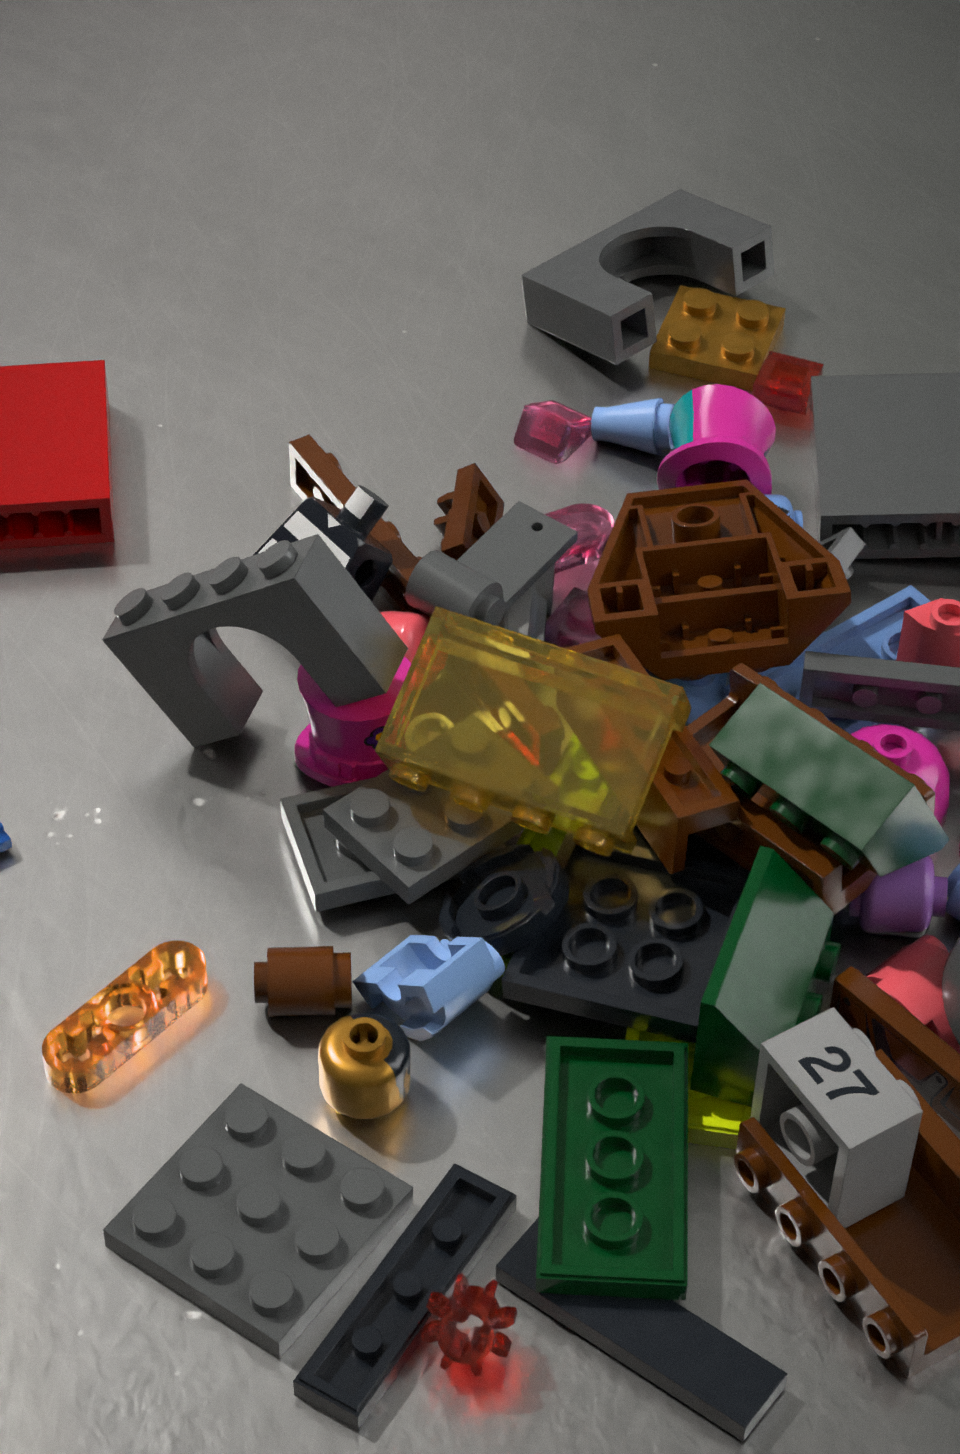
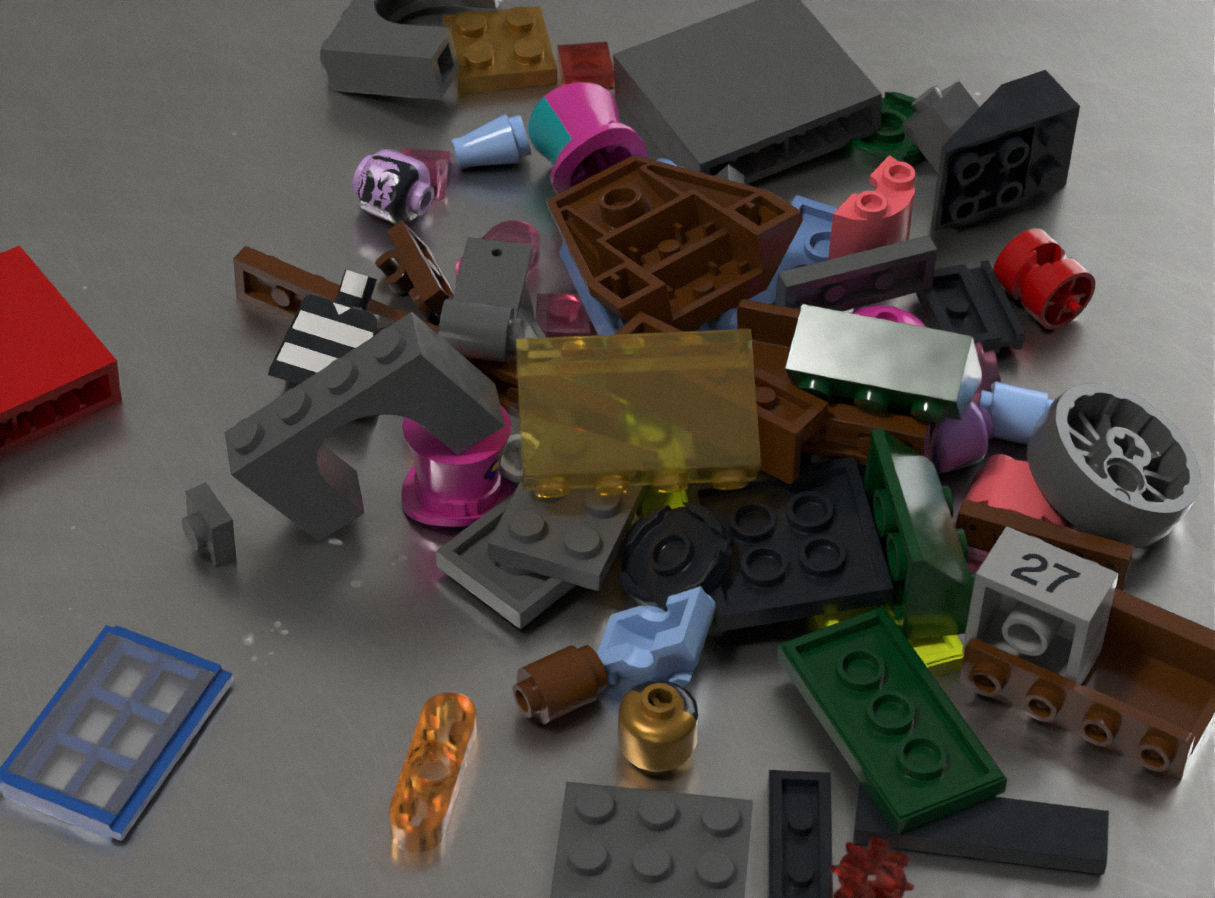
camera: 30 degrees left, 0 degrees up
none -> dark grey plate [182,483,236,568]
none -> head [352,149,434,225]

